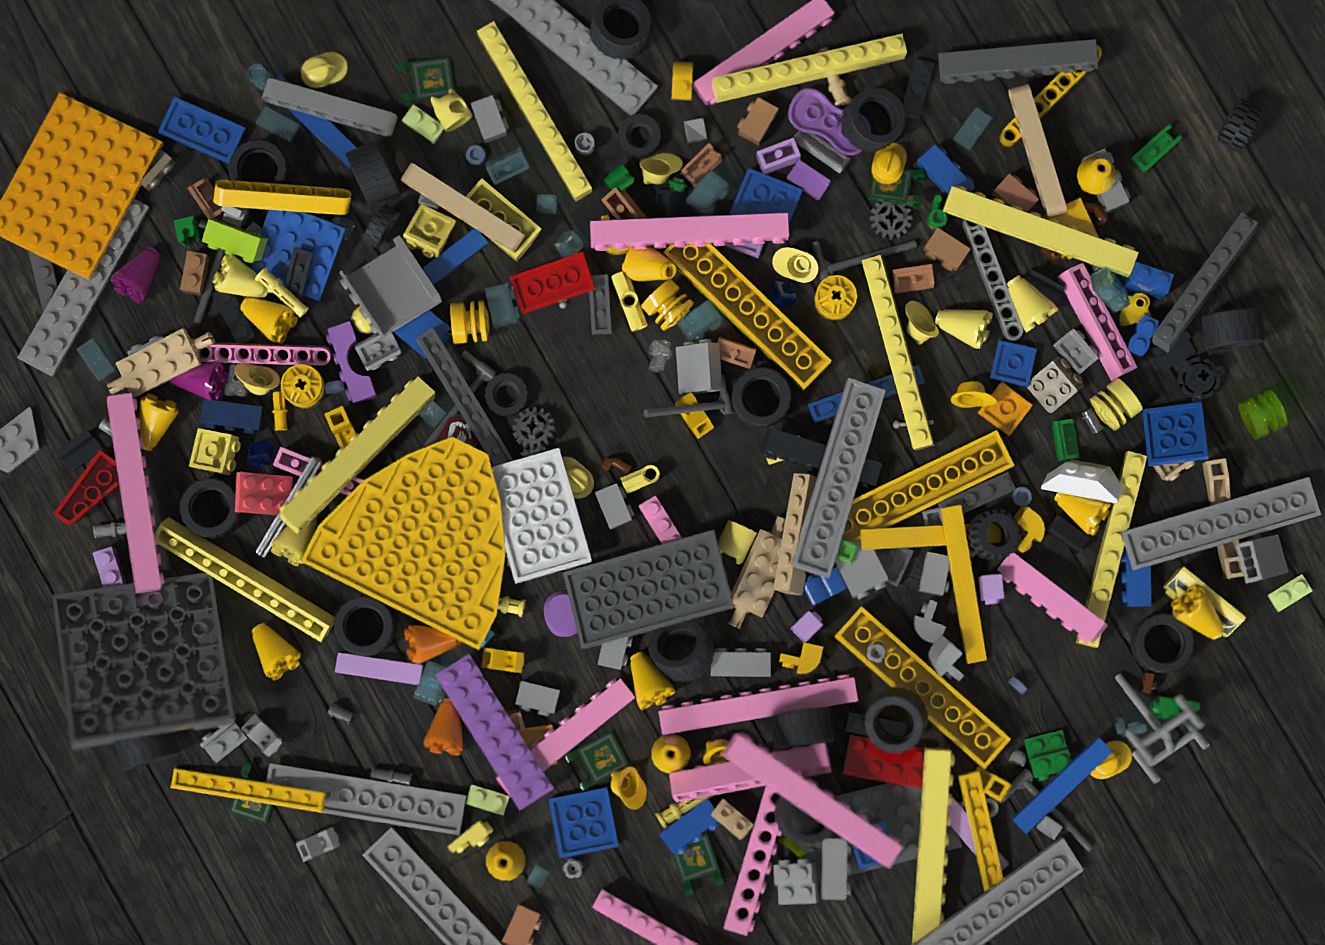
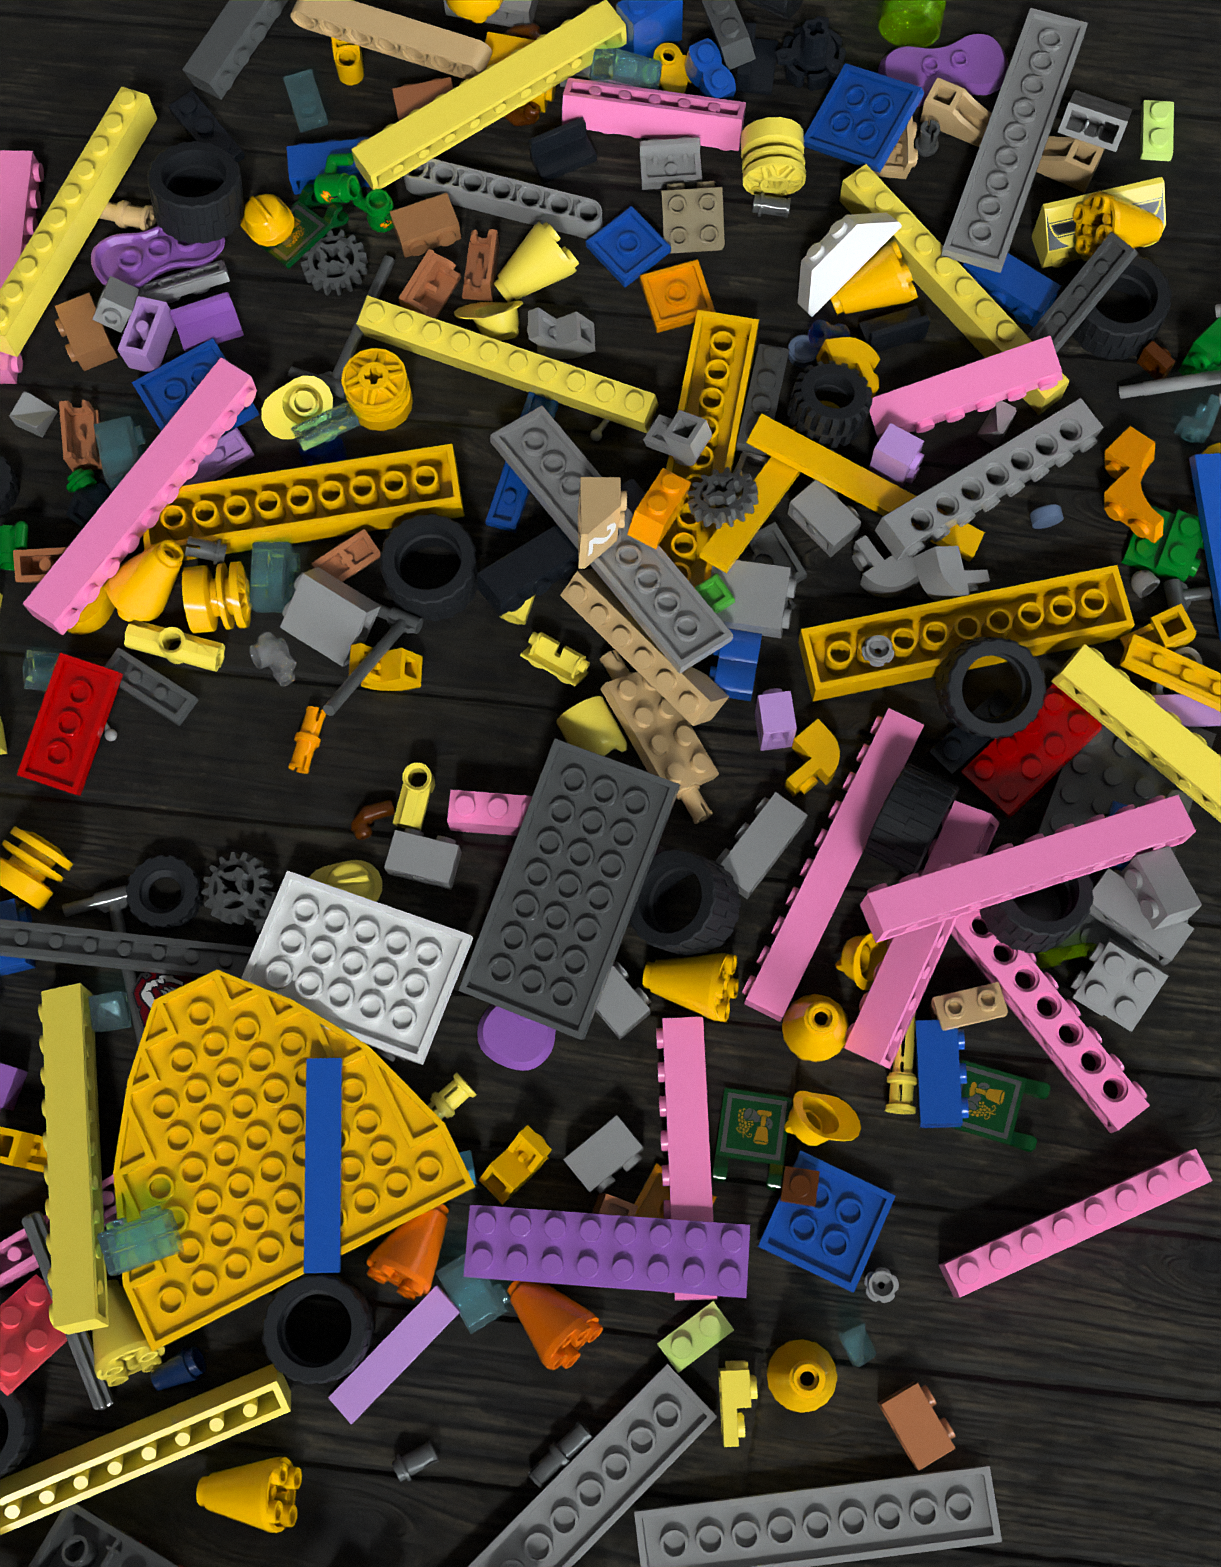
camera: 50 degrees left, 10 degrees down
clear light blue brick [485,283,520,329] -> none
light yellow piece [640,153,683,185] -> none
yellow piece [951,381,997,408] -> none
light yellow cone [1007,275,1059,333] -> none
green hinge [1052,419,1080,462] -> none
none -> light grey brick [92,276,139,333]
none -> clear light blue brick [97,1205,184,1276]
none -> dark blue cone [151,1346,206,1391]
none -> dark grey pin [185,535,227,565]
none -> light orange pin [288,706,326,774]
none -> clear light blue plate [291,402,360,451]
none -> blue tile [304,1058,343,1273]
none -> green piece [314,153,360,205]
none -> nougat hinge [462,229,500,301]
none -> light yellow hinge [520,631,590,686]
none -> light grey brick [527,307,595,359]
none -> tan slope [578,477,627,569]
none -> light orange brick [627,468,692,549]
none -> light grey brick [643,410,712,466]
none -> dark grey gear [688,467,759,529]
none -> reddish brown plate [780,1166,820,1207]
none -> clear blue bush [809,320,850,348]
none -> light grey brick [875,398,1104,561]
none -> medium lavender plate [878,34,1009,107]
none -> dark grey pin [915,120,940,157]
none -> light grey slope [977,401,1017,446]
none -> dark grey plate [1027,232,1138,353]
none -> light orange arch [1104,426,1164,544]
none -> light grey brick [1122,846,1202,930]

